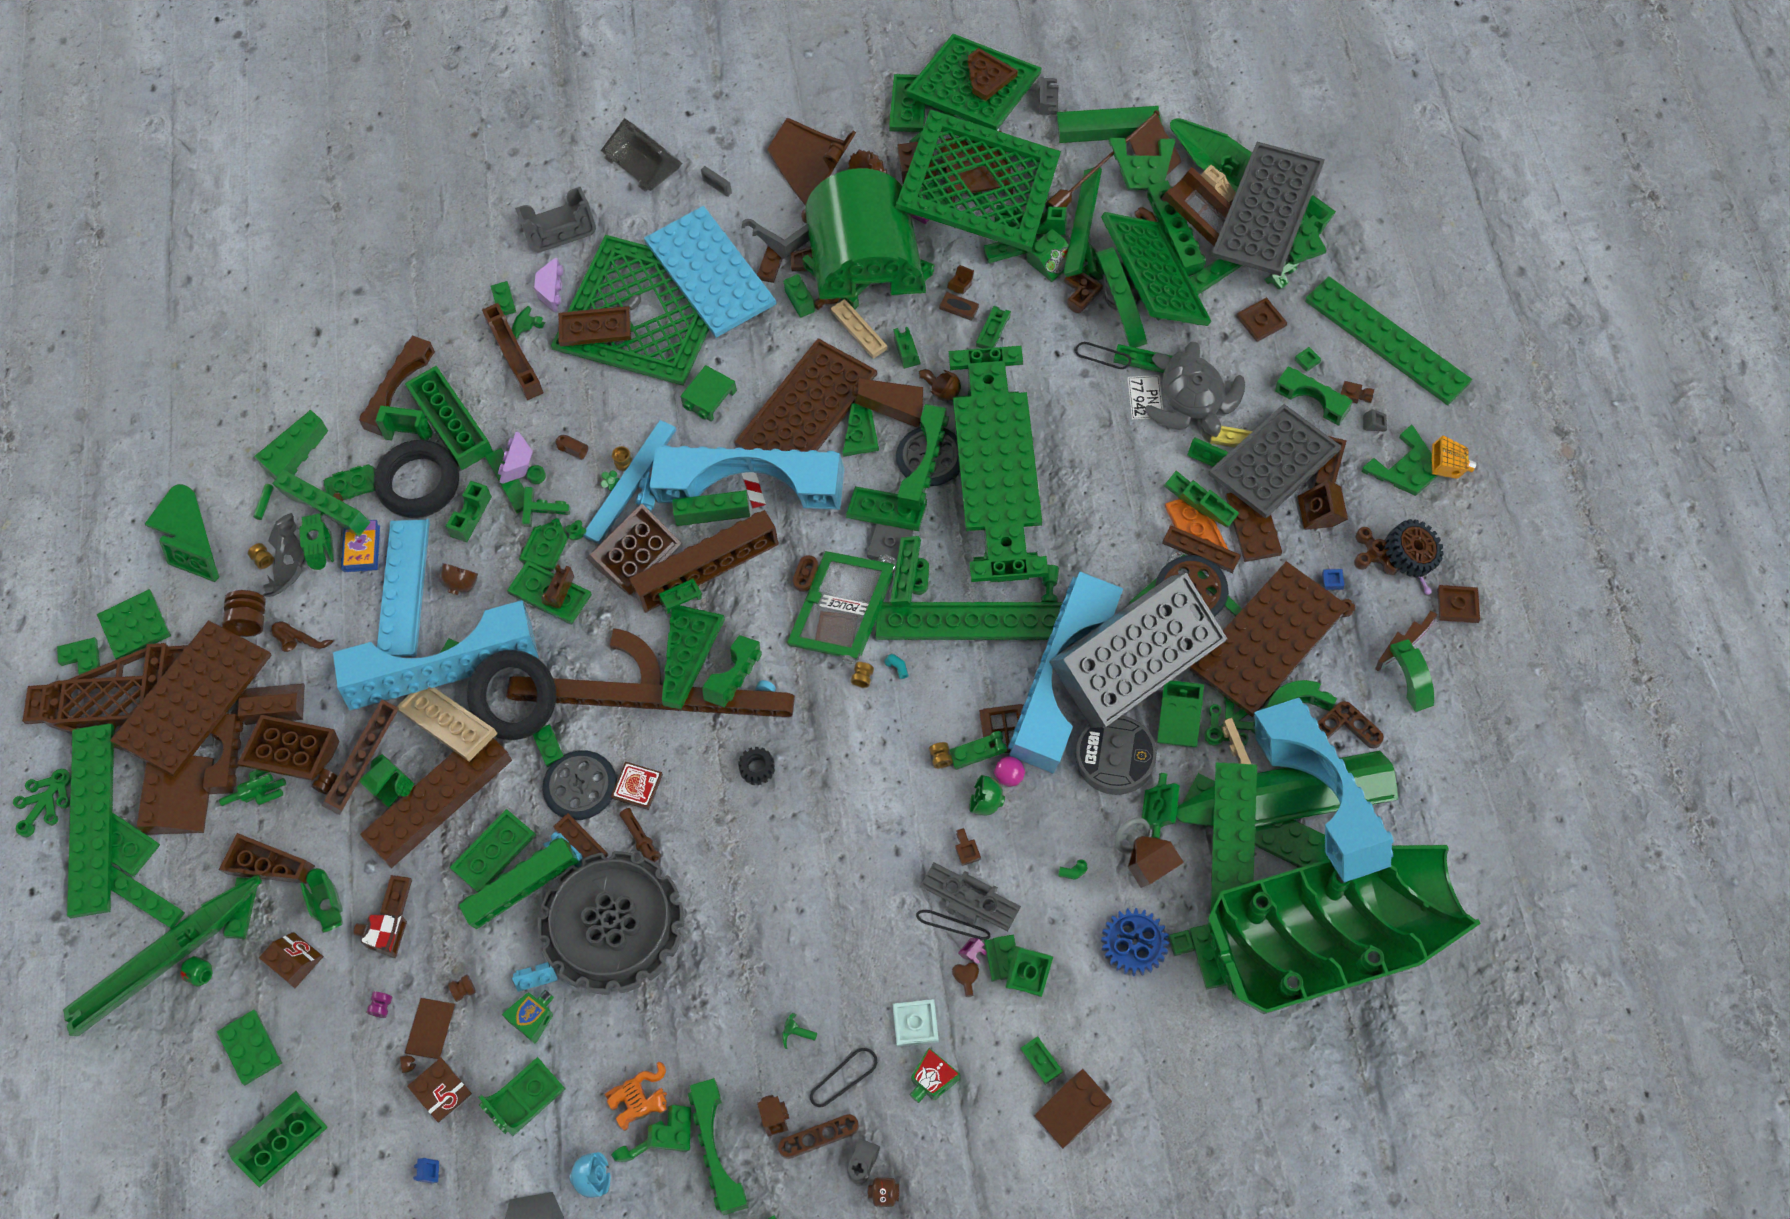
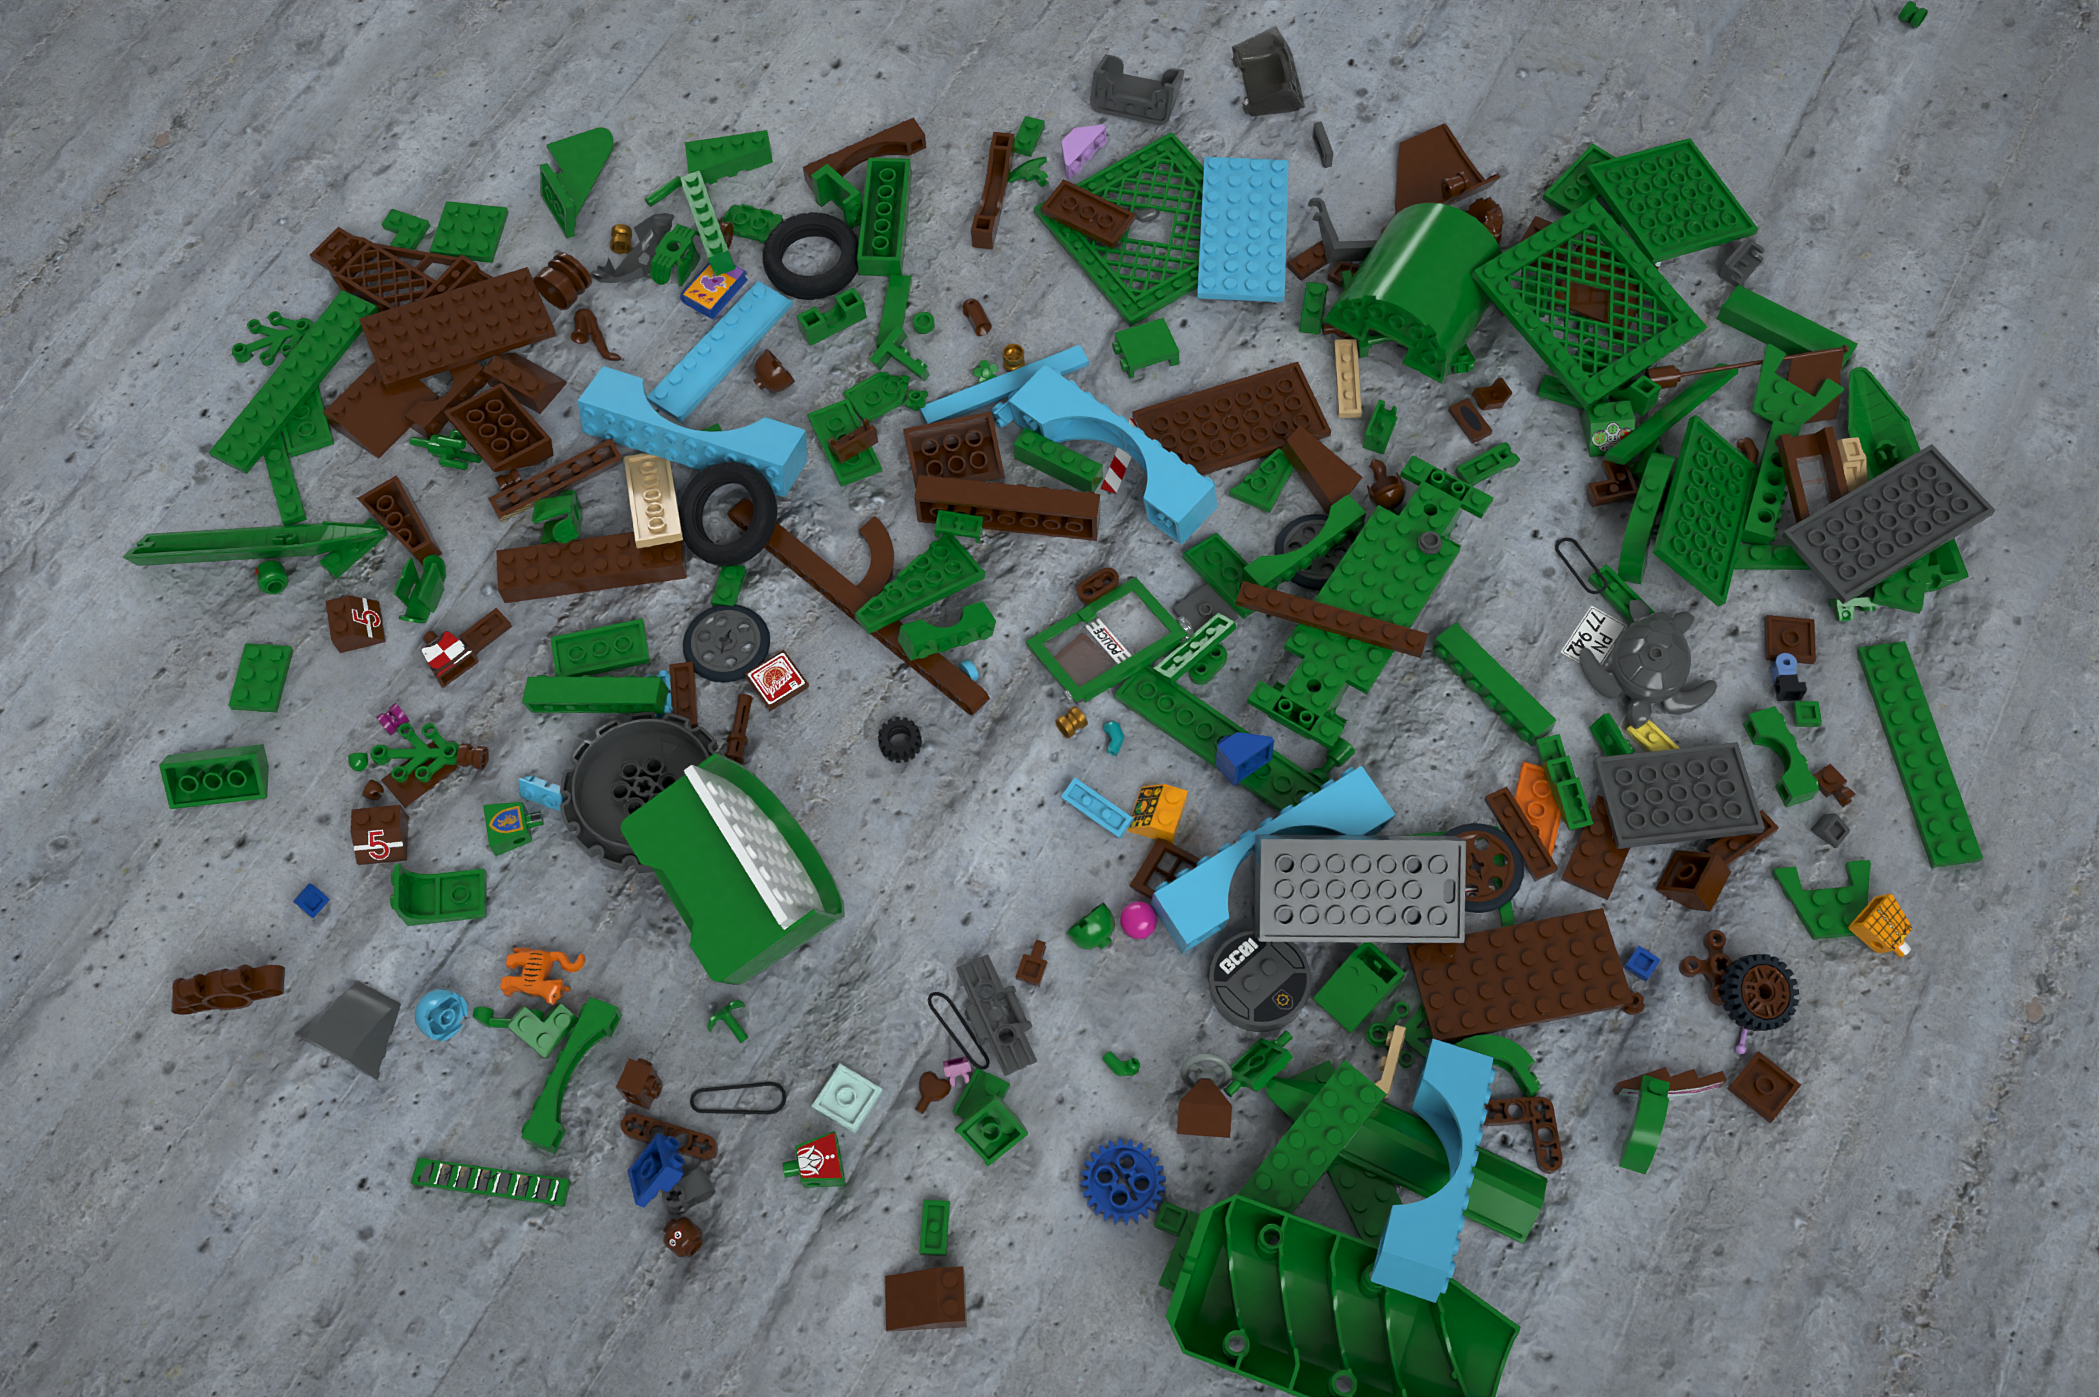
camera: 35 degrees right, 0 degrees up
lavender slope [498,432,533,483] -> none
pearl gold wheel [929,742,953,769] -> none
green plate [949,731,1007,770] -> none
reddish brown plate [967,48,1018,101] -> none
none -> green hinge [348,753,368,772]
none -> green plant [370,723,460,783]
none -> green piece [621,753,845,985]
none -> blue plate [627,1133,685,1208]
none -> medium azure plate [1061,778,1134,839]
none -> light orange slope [1127,784,1188,844]
none -> blue slope [1216,732,1274,786]
none -> reddish brown plate [1236,581,1428,658]
none -> dark grey plate [1418,531,1442,555]
none -> green brick [1432,622,1557,747]
none -> leg [1771,653,1807,702]

